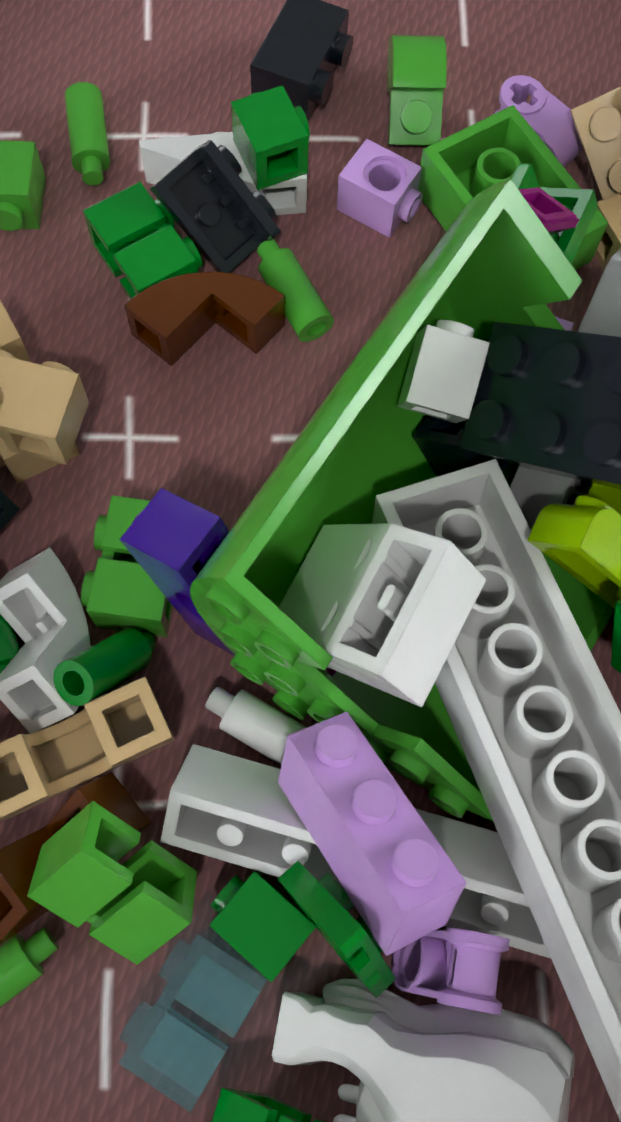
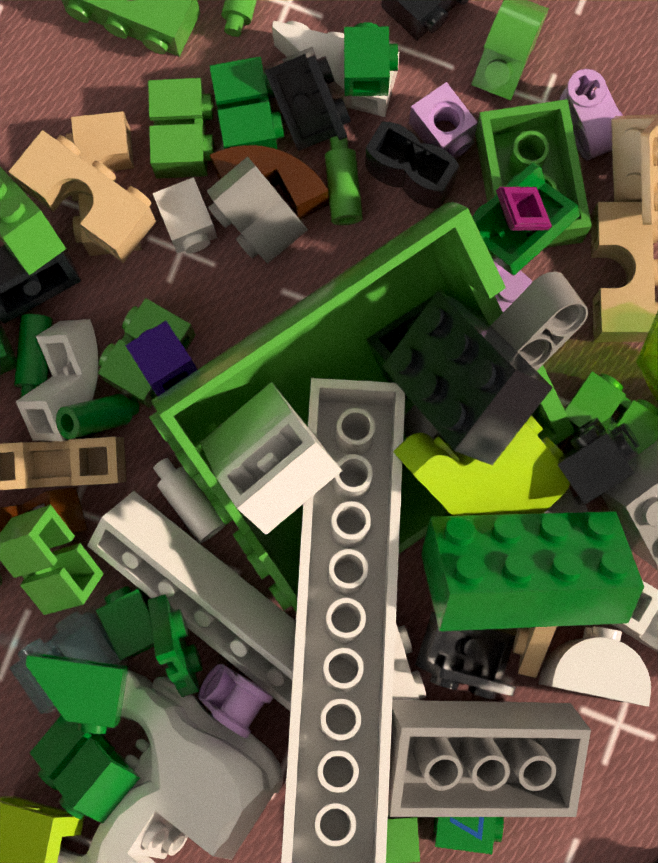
camera: 30 degrees right, 10 degrees up
lavender brick [278,712,467,956] -> none
white brick [397,320,490,423] -> none
none -> green slope [26,652,129,734]
none -> bright green piece [148,78,215,179]
none -> white brick [153,177,217,254]
none -> light grey brick [207,156,308,264]
none -> black brick [365,122,459,209]

